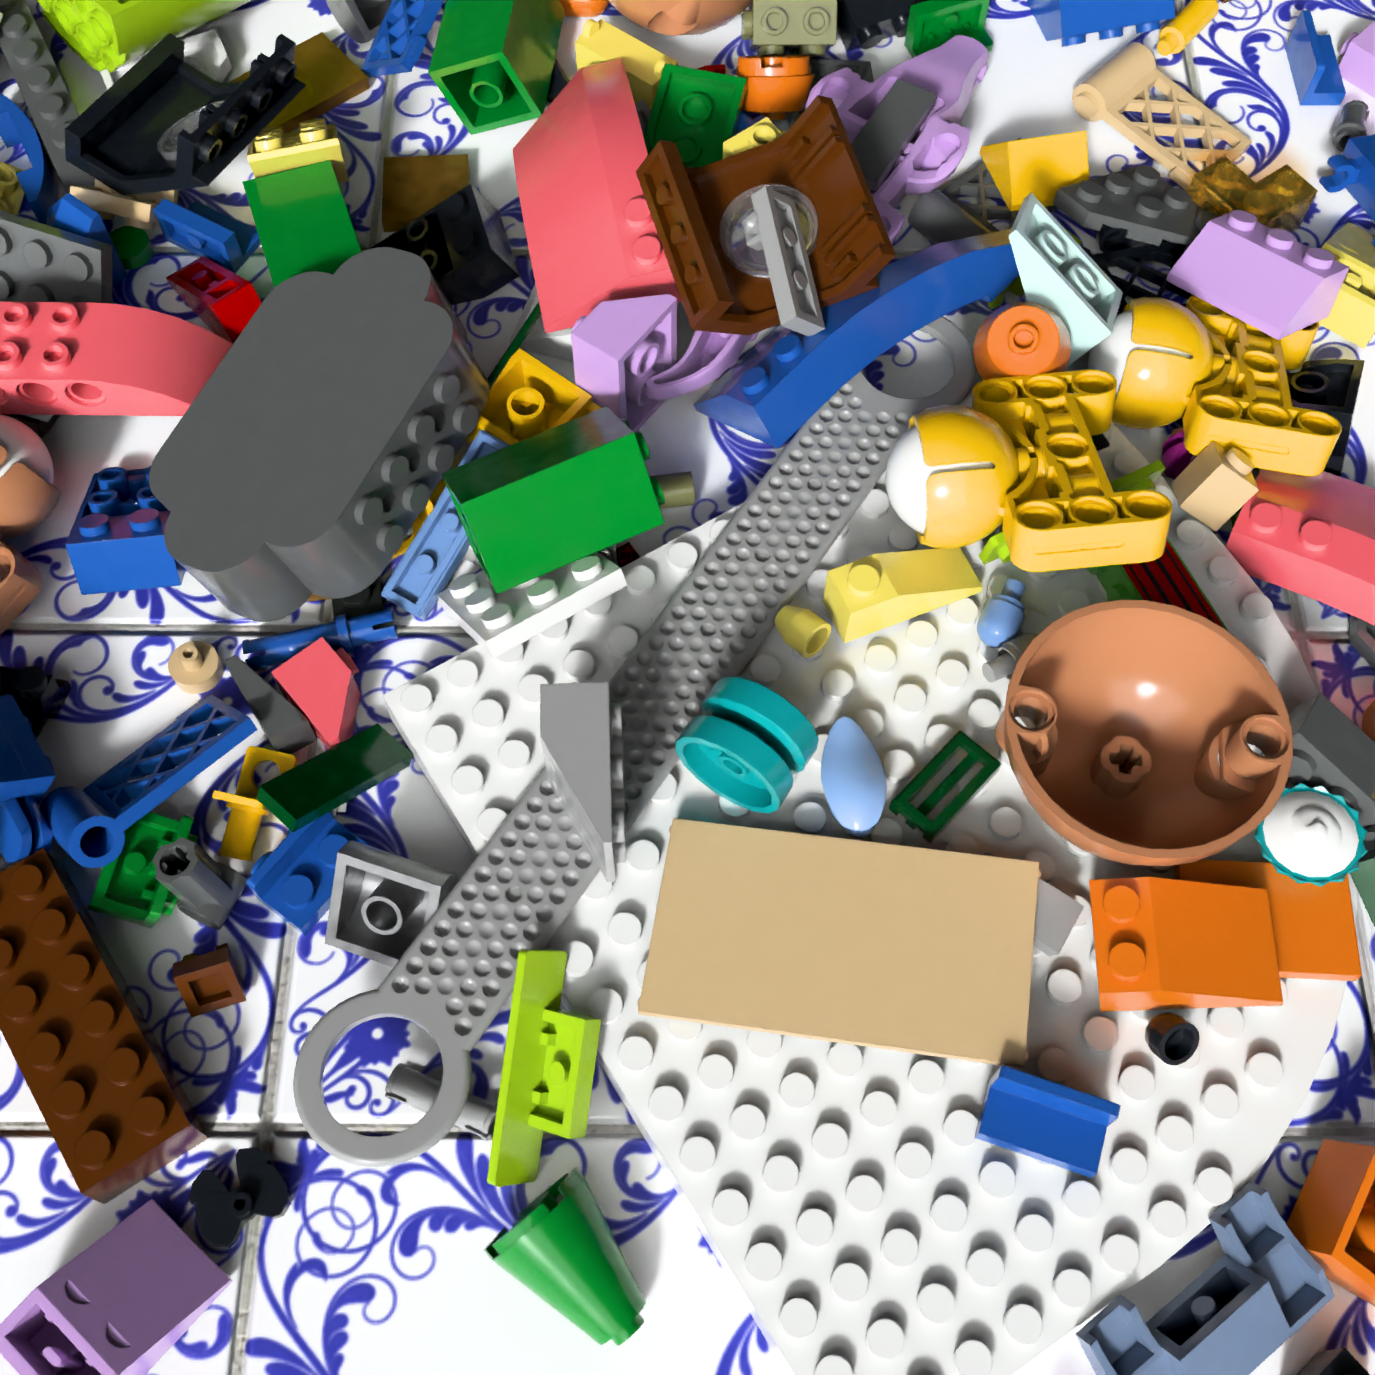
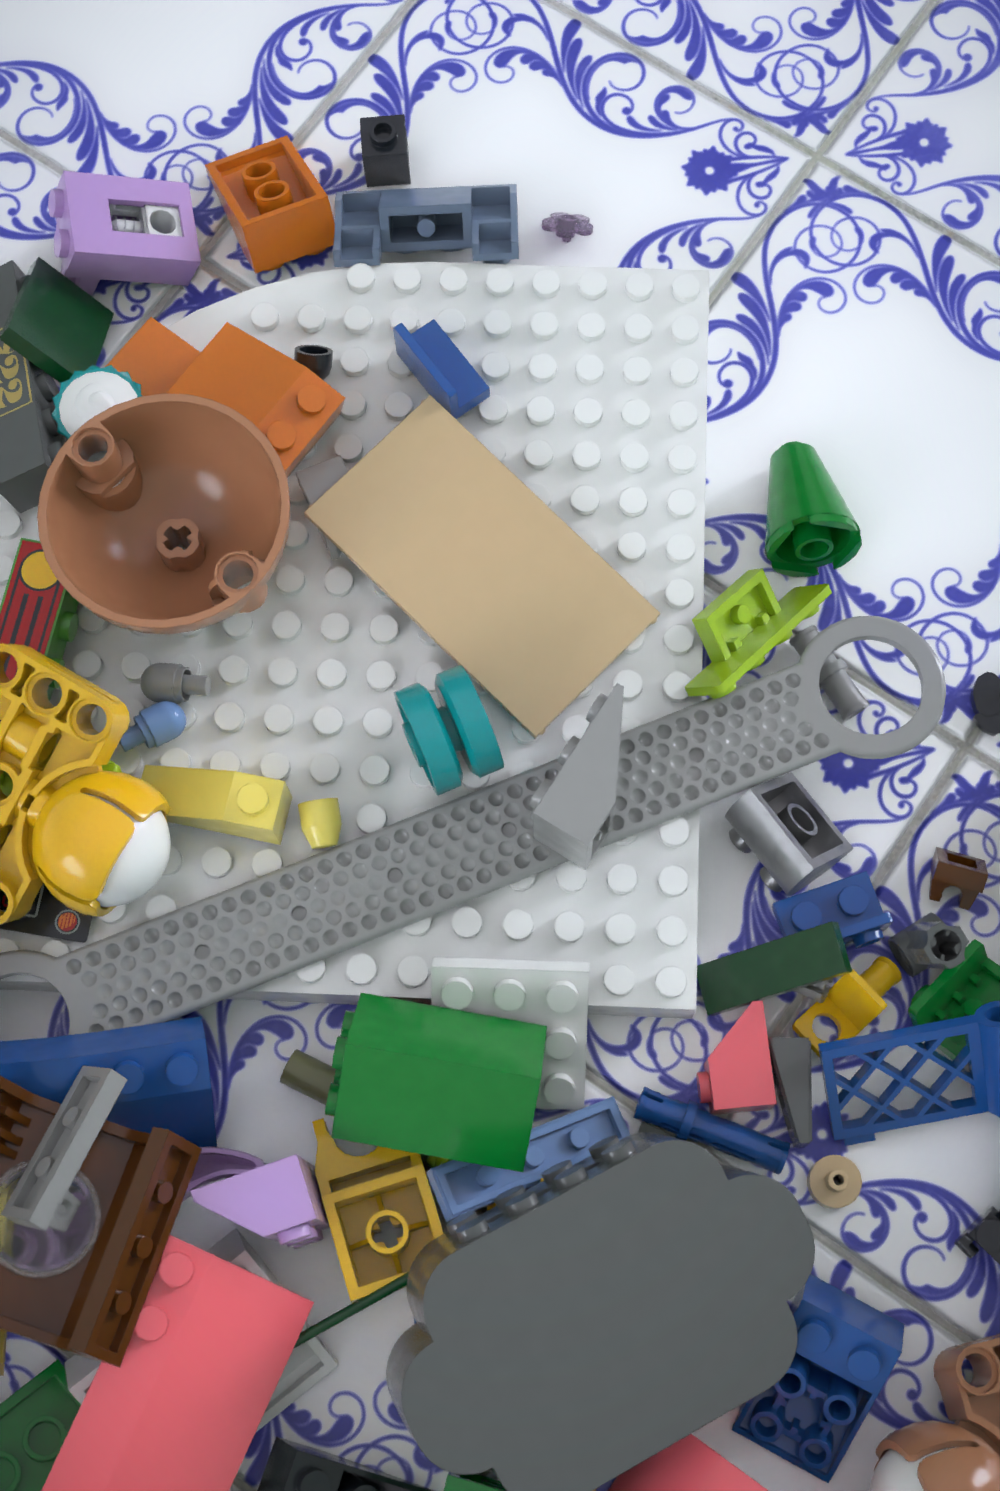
camera: 140 degrees left, 10 degrees up
light blue arm [821,717,886,838] -> none
dark green tile [889,730,1002,844] -> none

